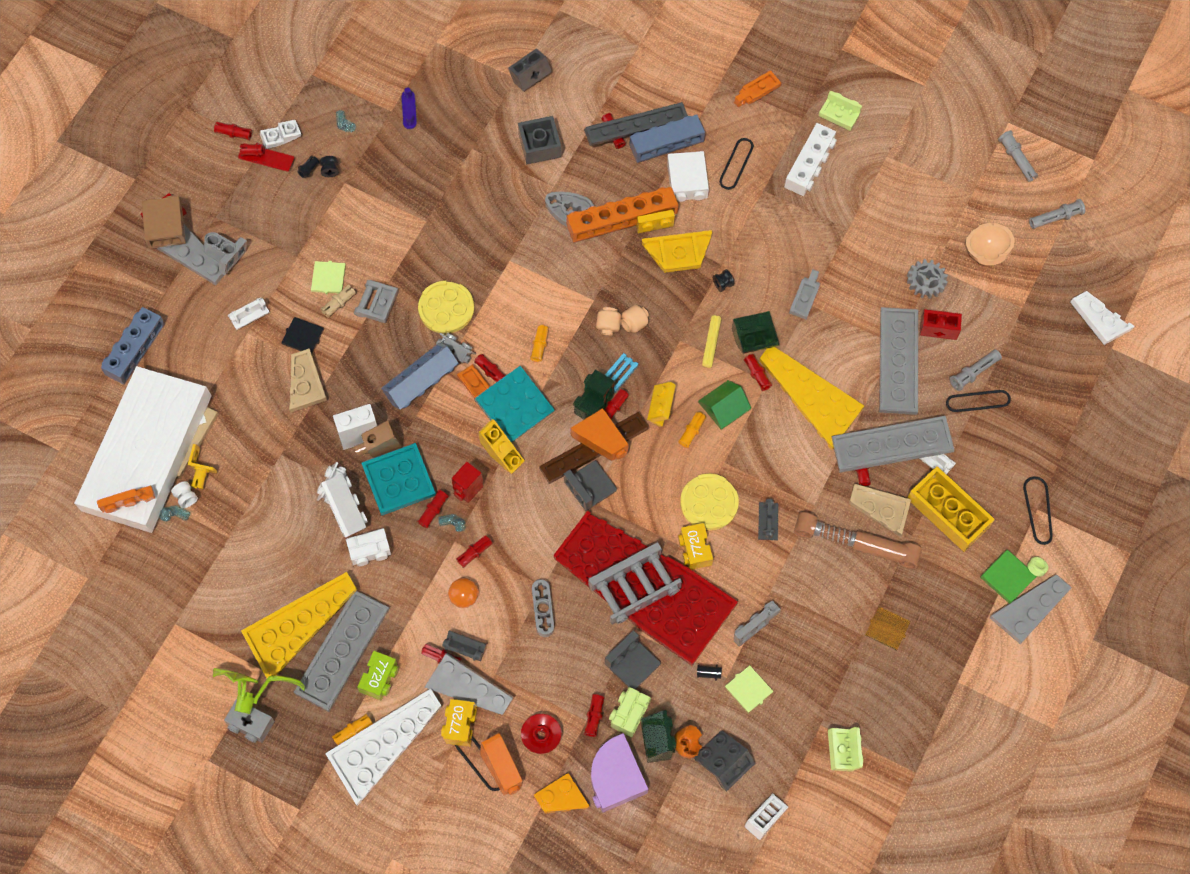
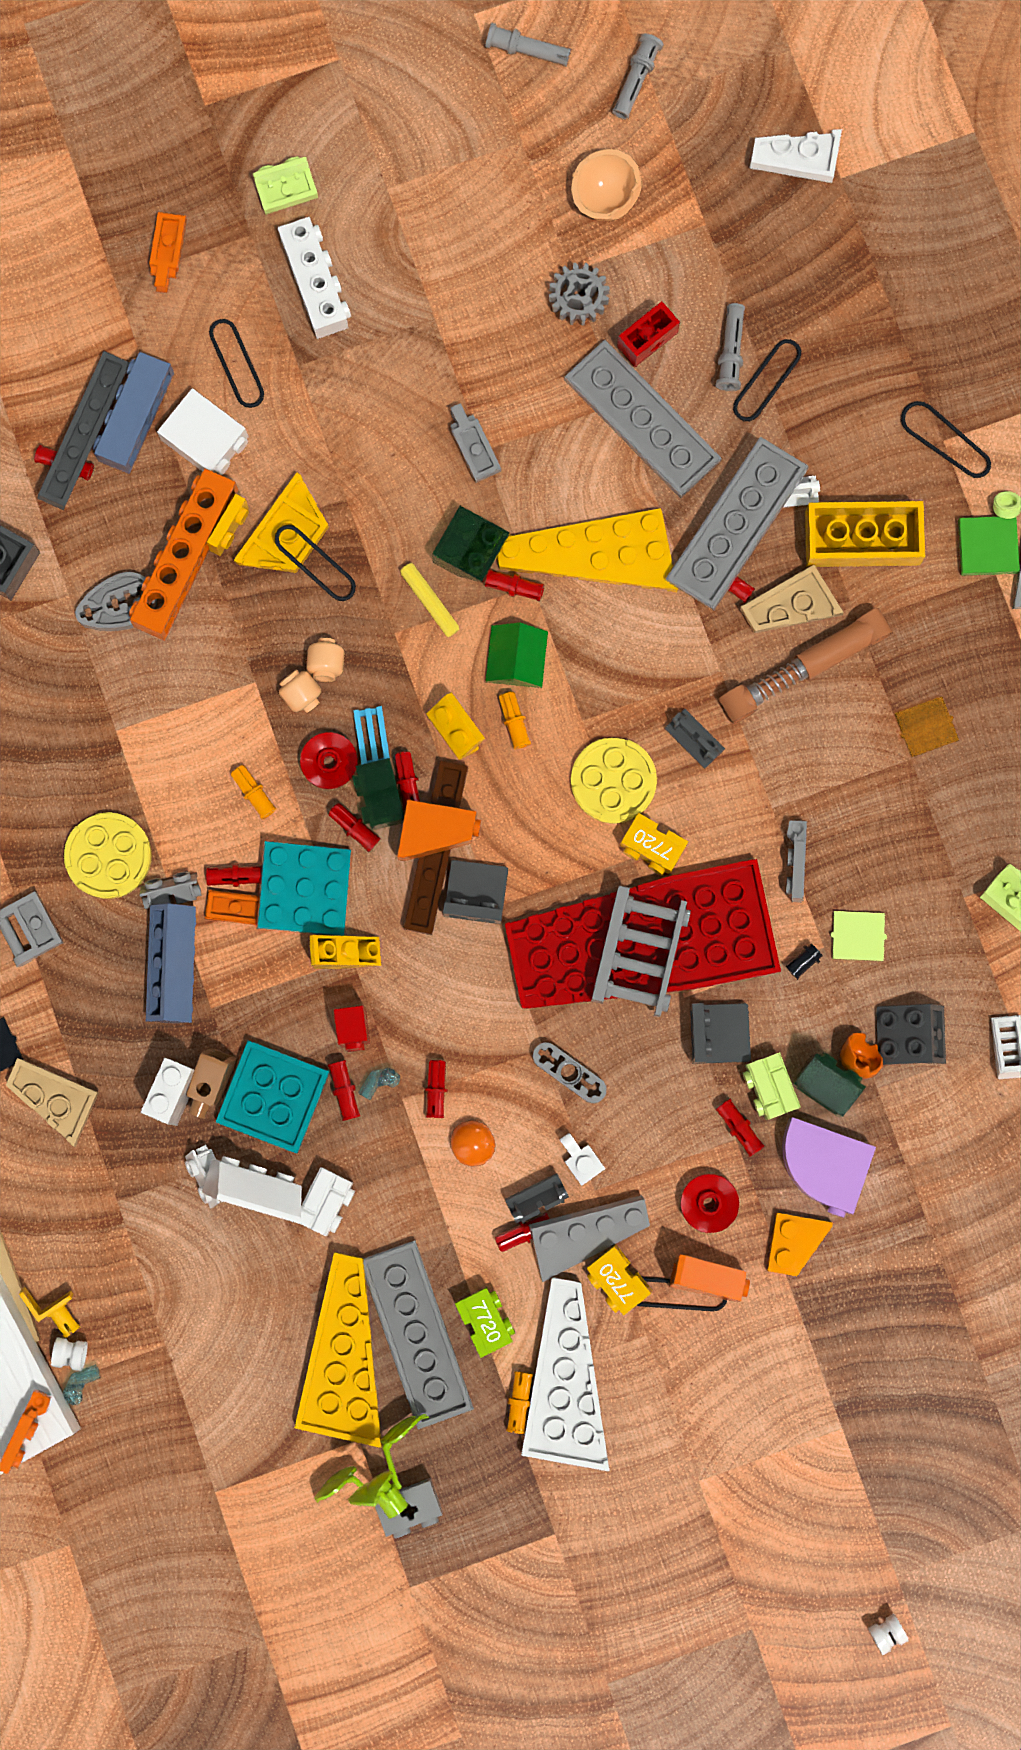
camera: 45 degrees left, 15 degrees up
black wheel [712,269,735,292] -> none
none -> black piece [275,525,356,601]
none -> red dish [300,732,358,789]
none -> red axle [329,803,381,852]
none -> white plate [560,1133,605,1186]

